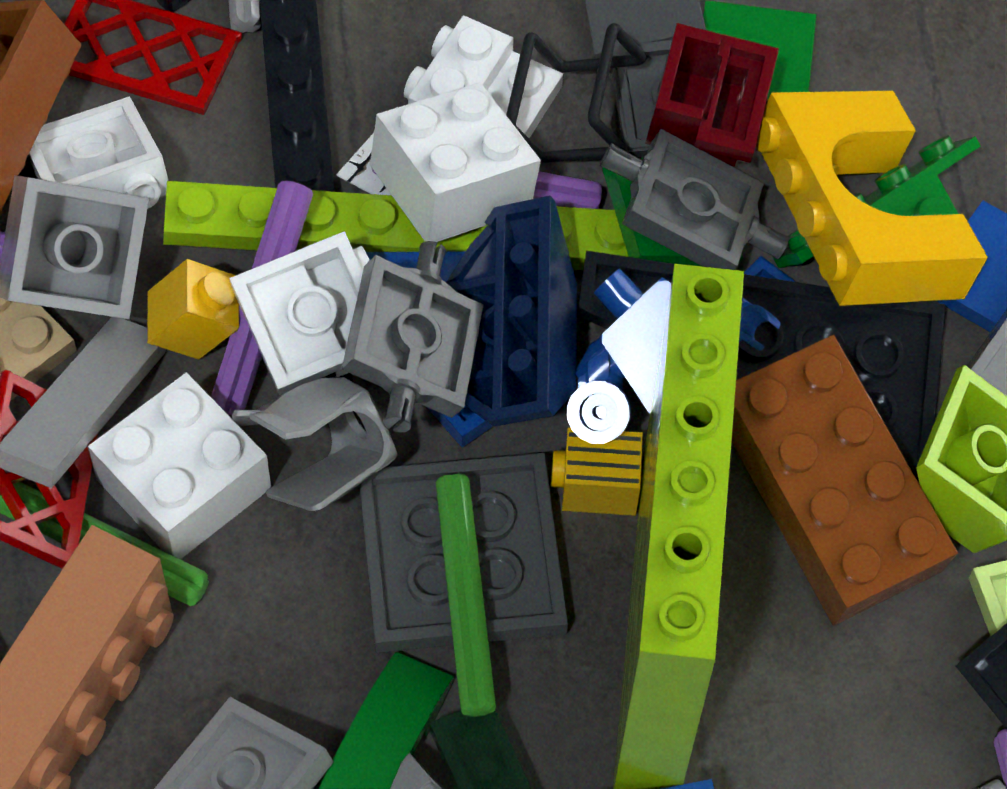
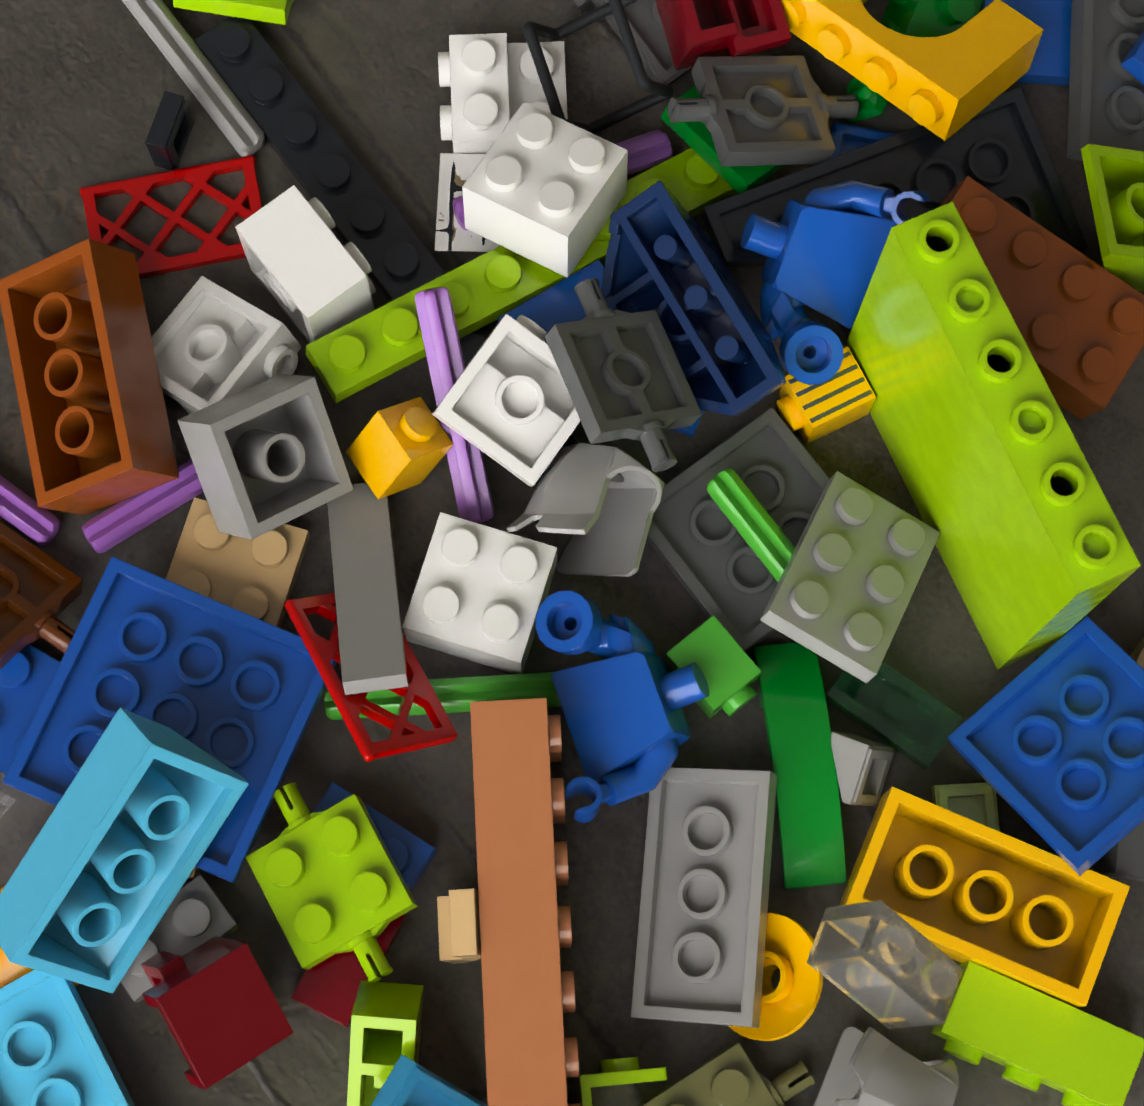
camera: 30 degrees left, 15 degrees up
none -> white brick [235,185,376,343]
none -> blue torso [536,590,709,823]
none -> bright green brick [664,615,761,719]
none -> light grey plate [760,471,940,683]

